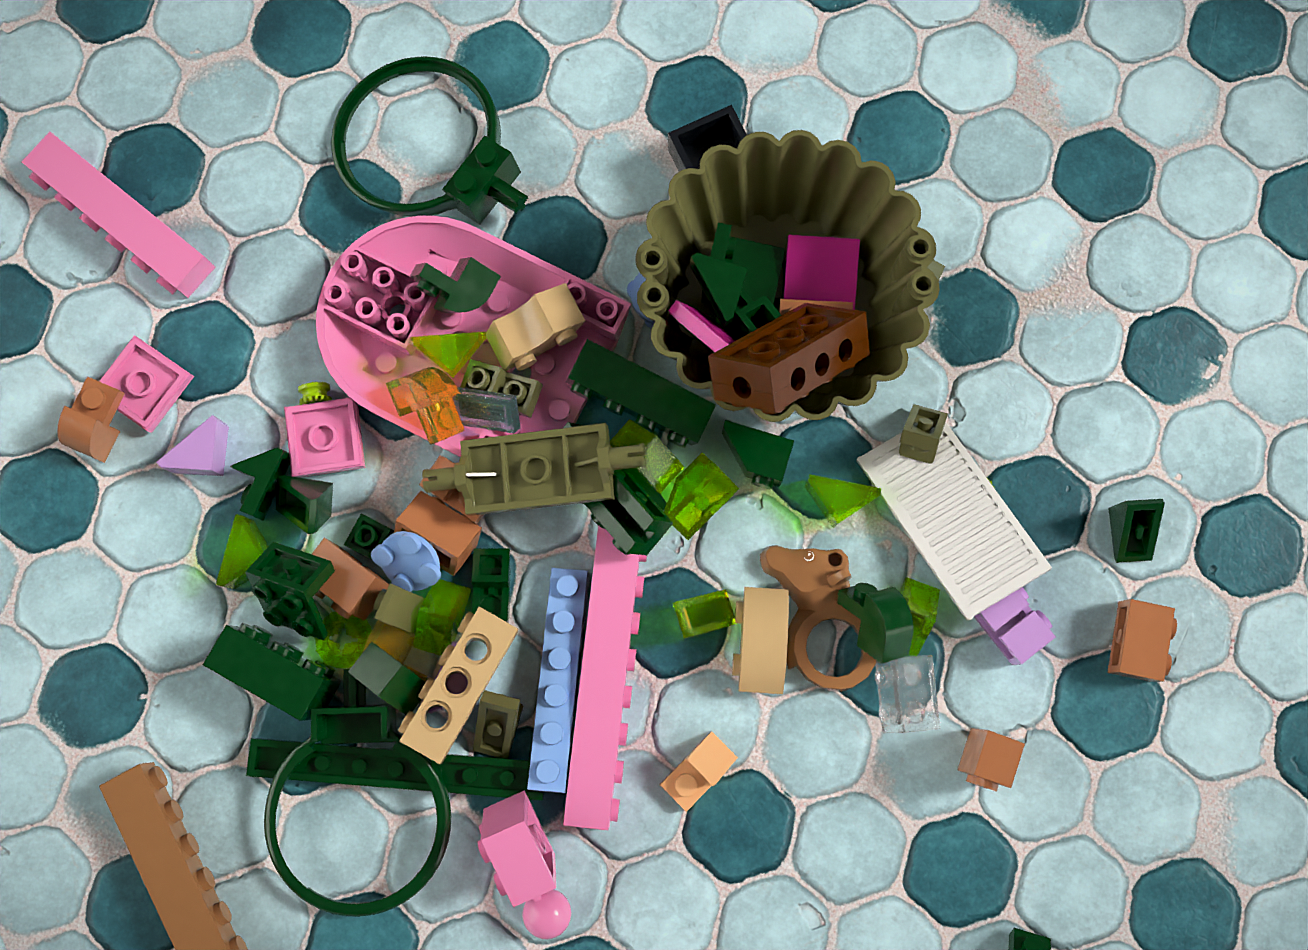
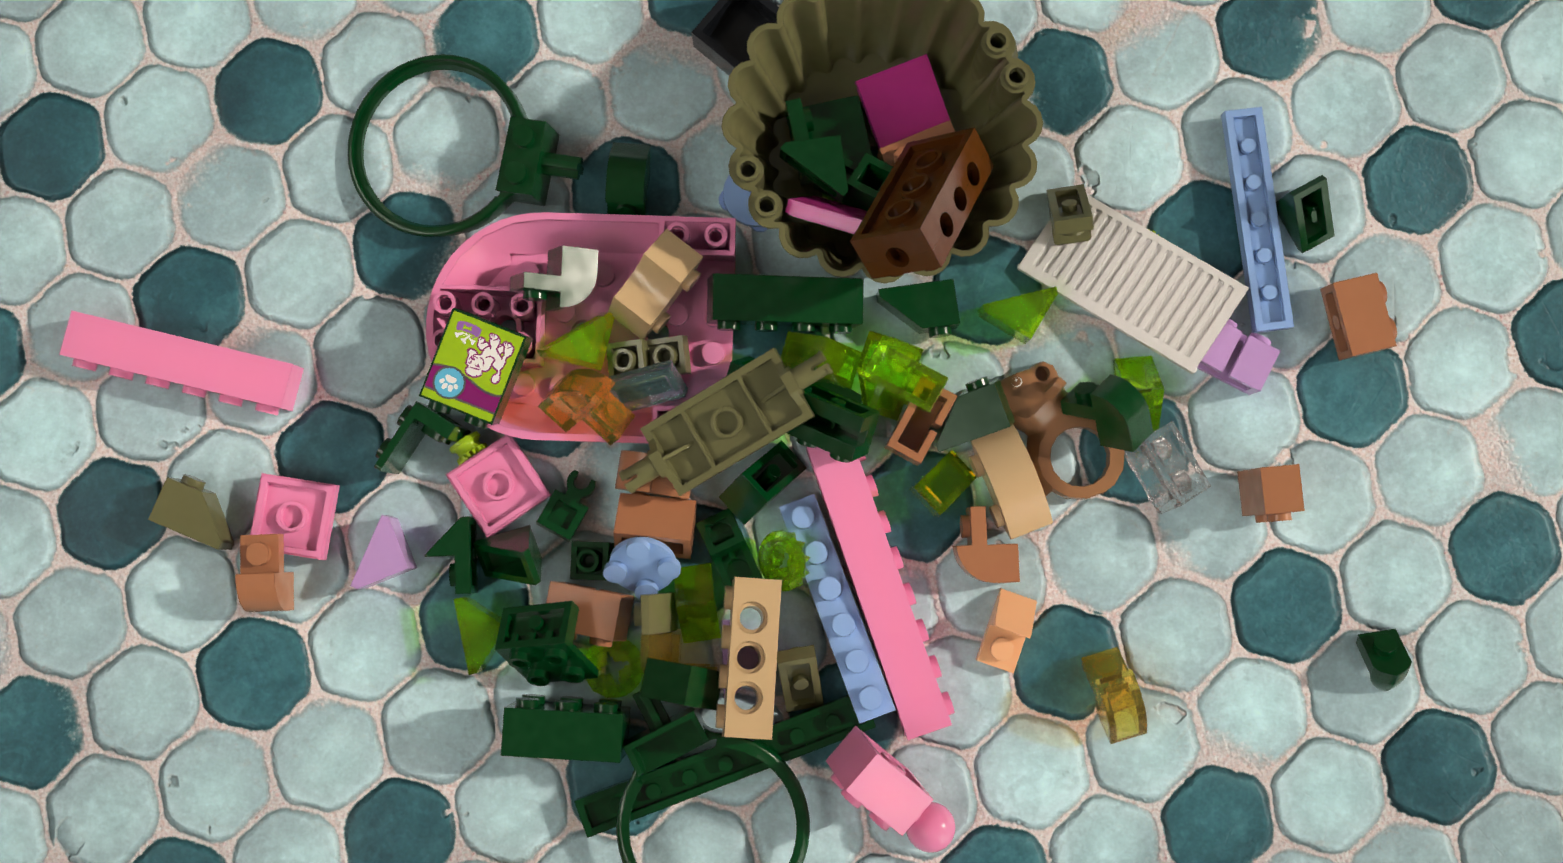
camera: 30 degrees left, 5 degrees up
none -> olive slope [148,474,234,550]
none -> dark green bracket [374,401,471,474]
none -> brick [419,308,533,429]
none -> dark green plate [536,470,596,543]
none -> dark green brick [605,142,651,215]
none -> dark green slope [719,440,807,525]
none -> clear neon green gear [759,530,810,591]
none -> clear neon green slope [860,342,948,413]
none -> nougat piece [884,378,958,466]
none -> dark green slope [936,376,1015,452]
none -> nougat brick [952,506,1020,583]
none -> clear yellow brick [1081,647,1147,744]
none -> light blue plate [1221,107,1294,333]

